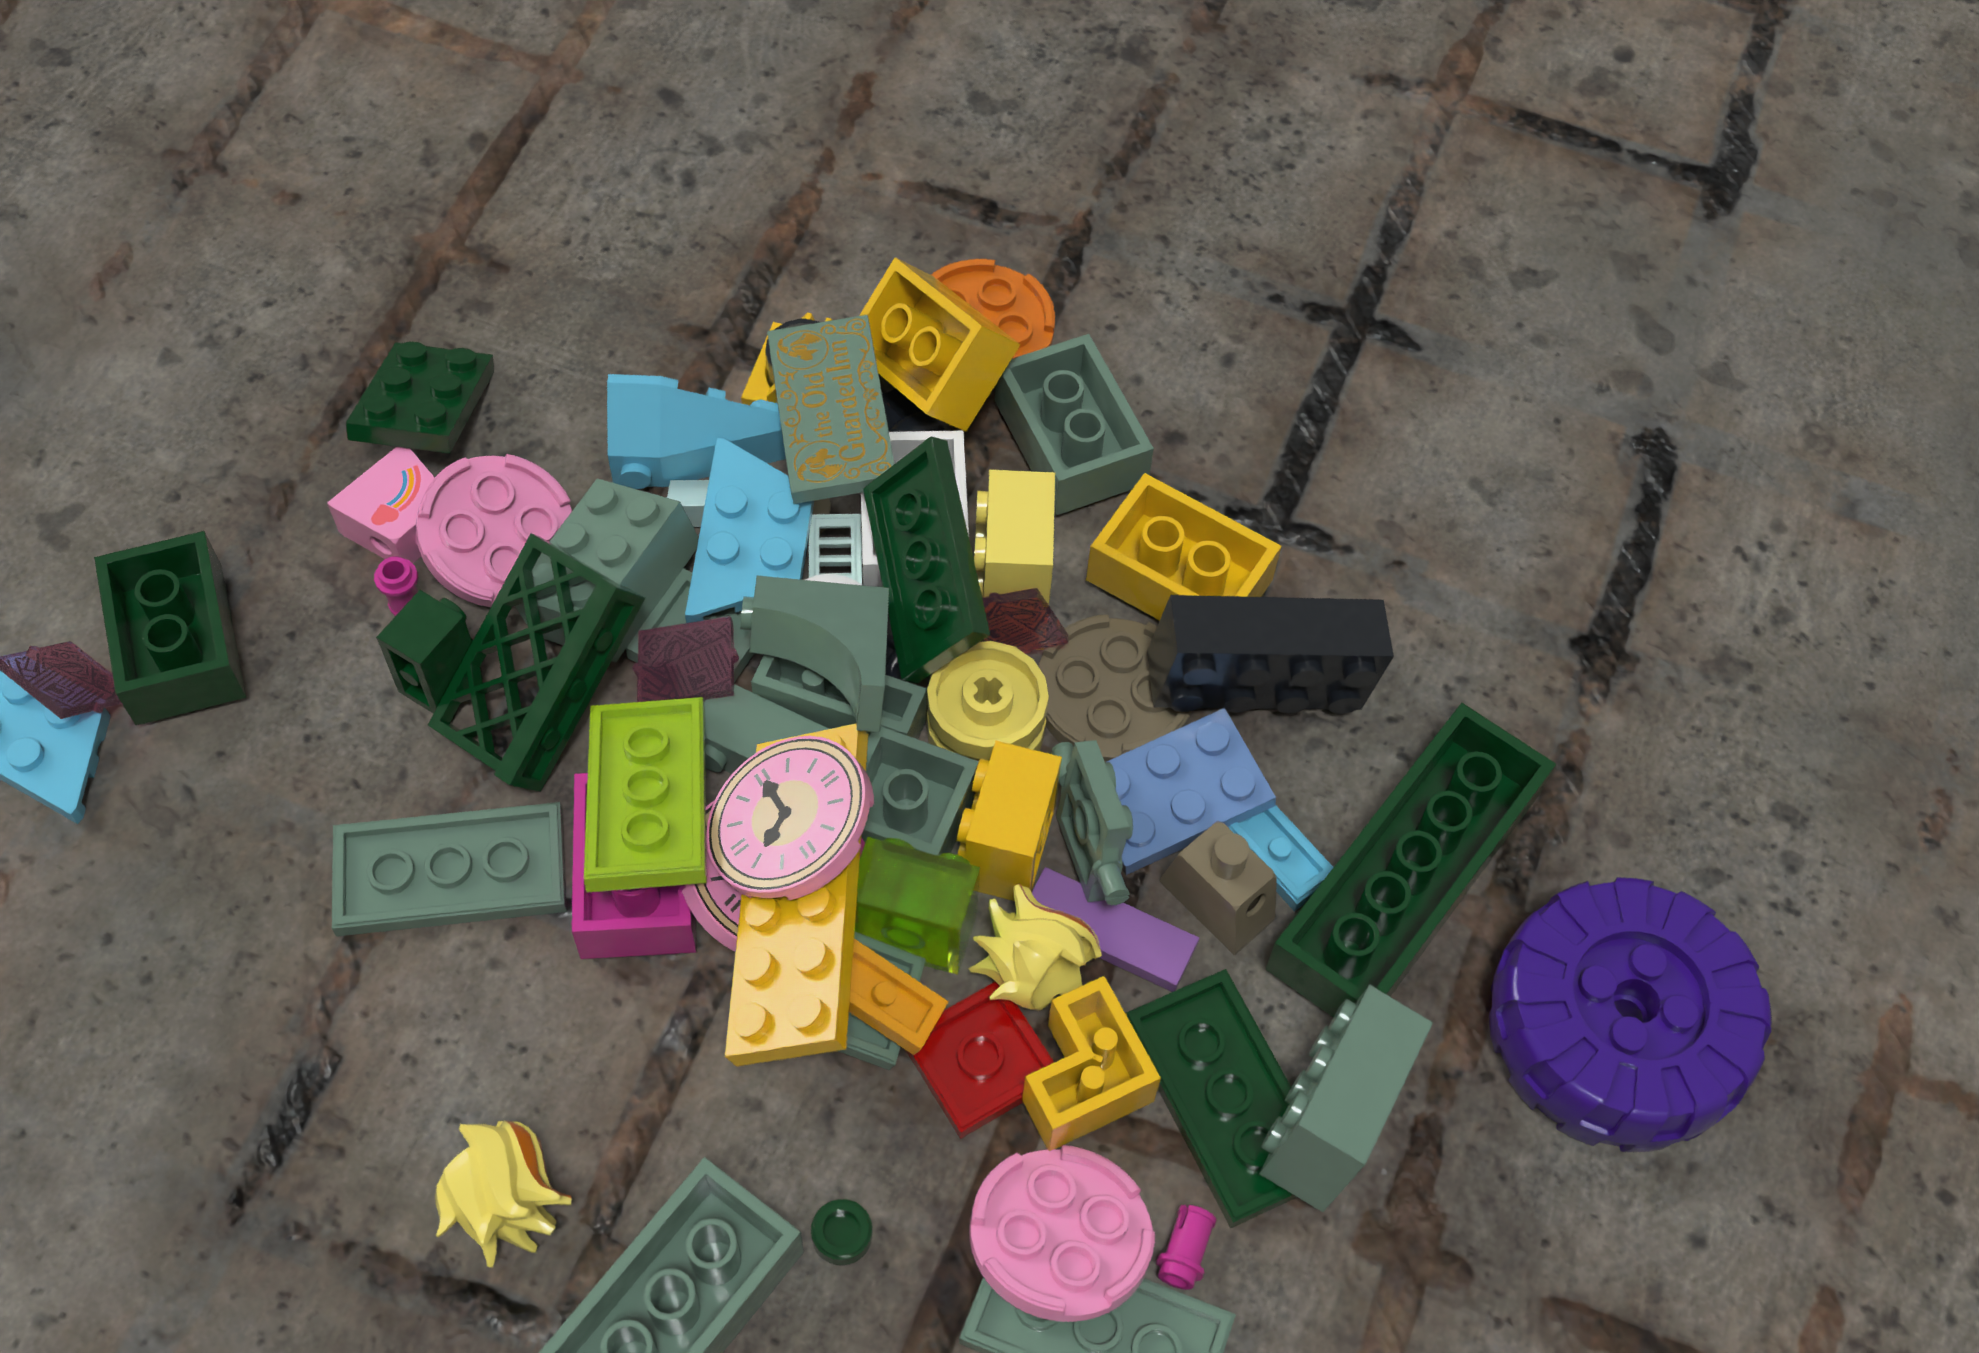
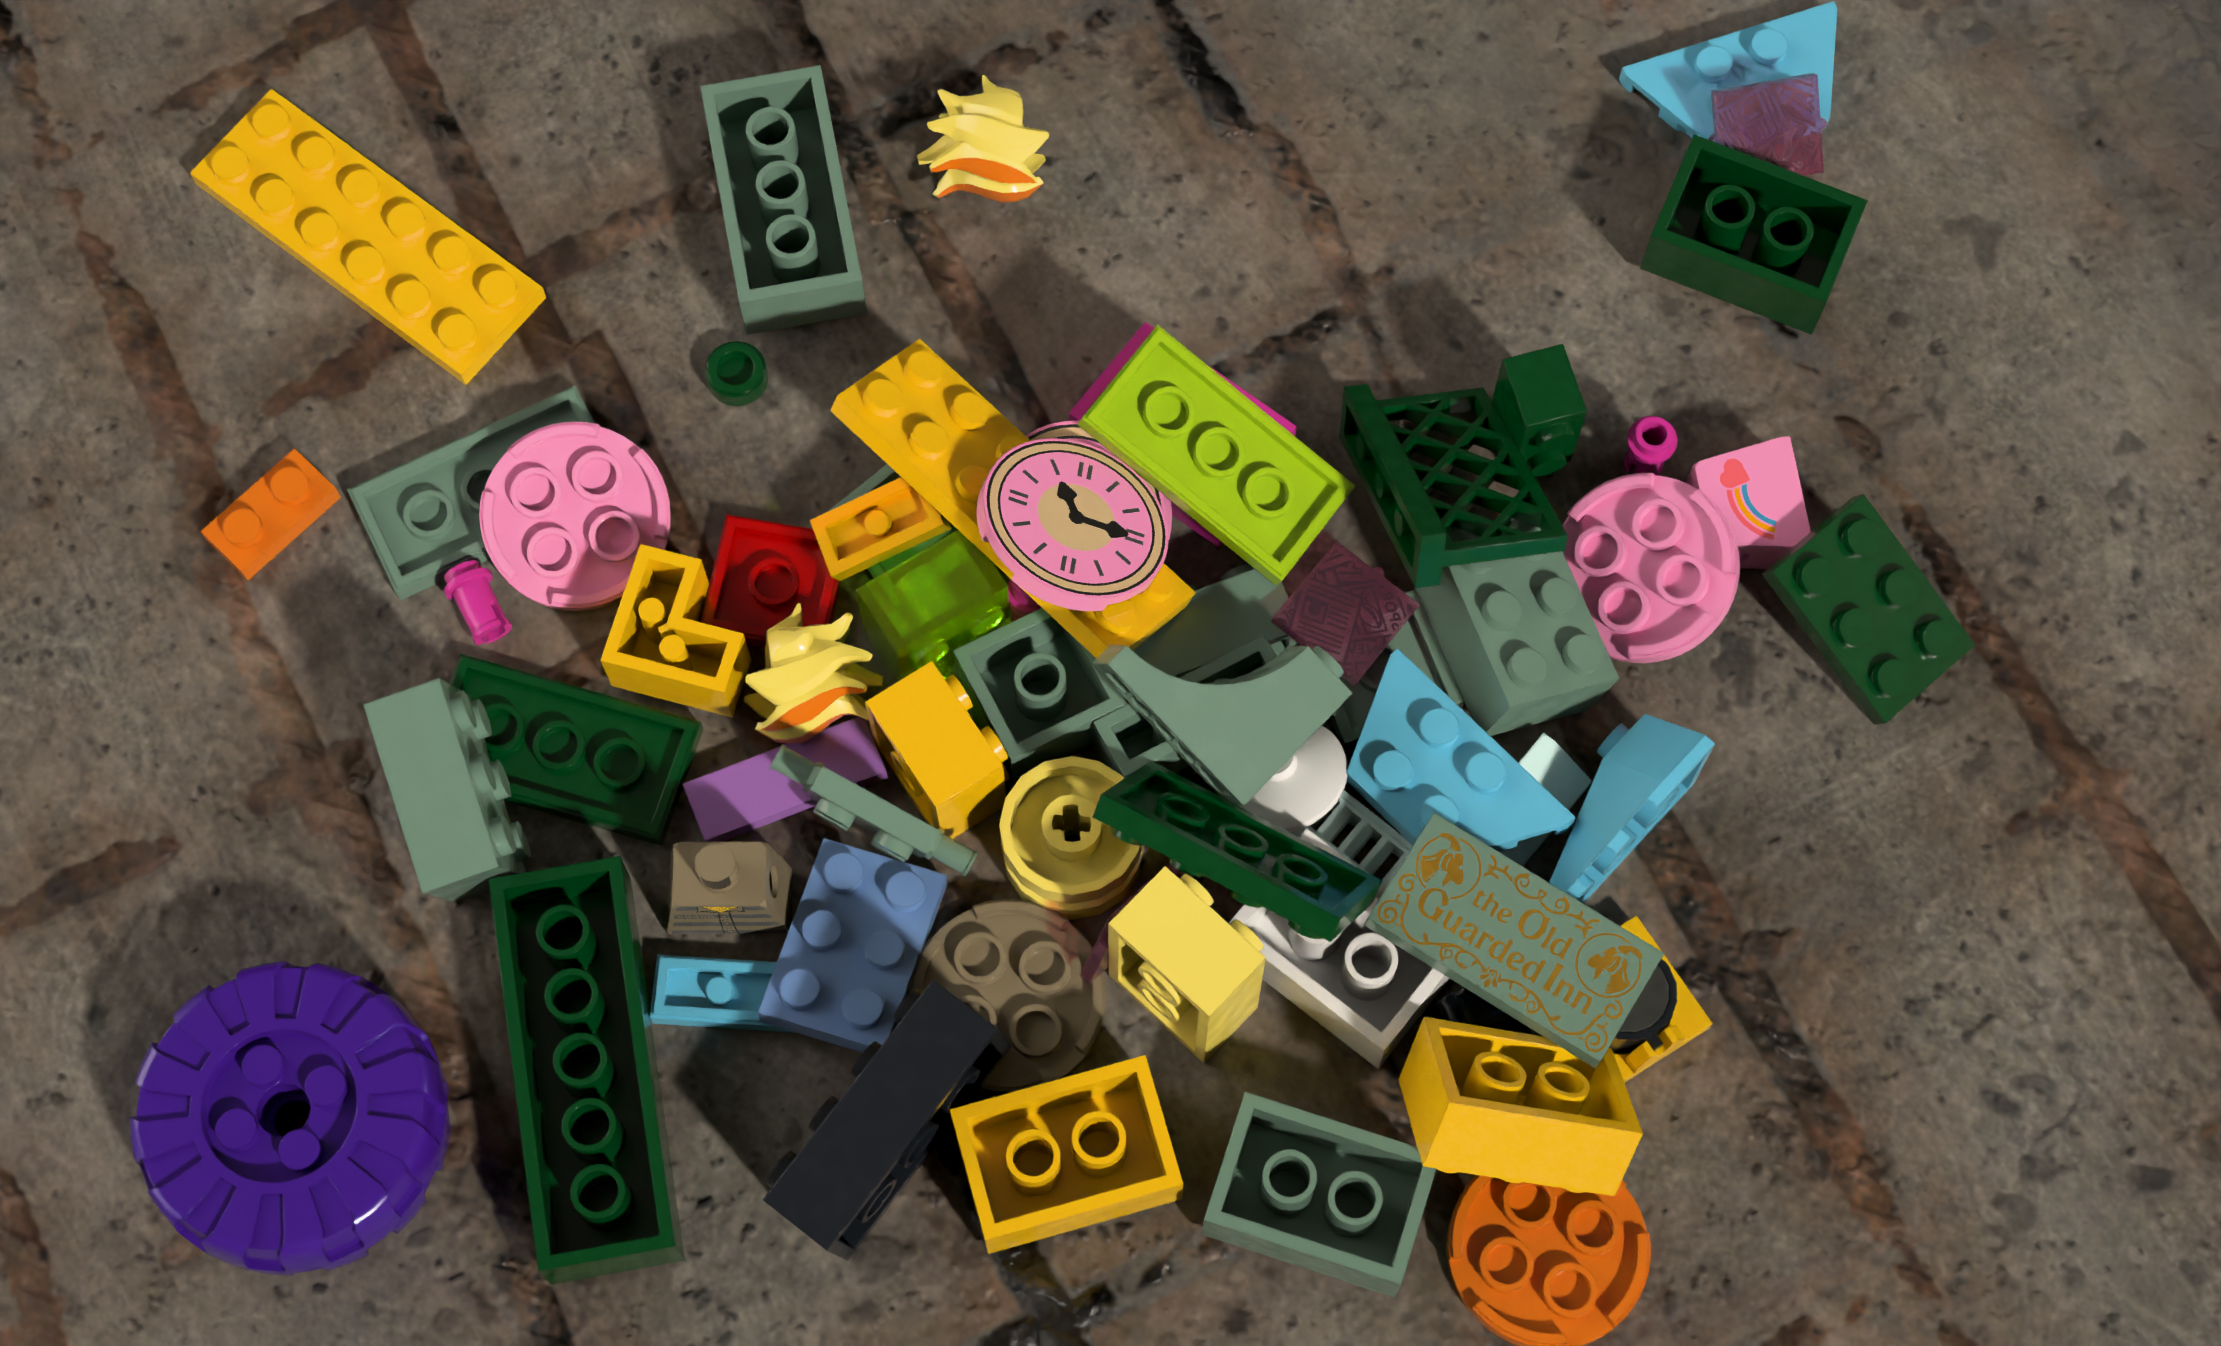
camera: 135 degrees right, 10 degrees up
sand green tile [332,802,567,937] -> none

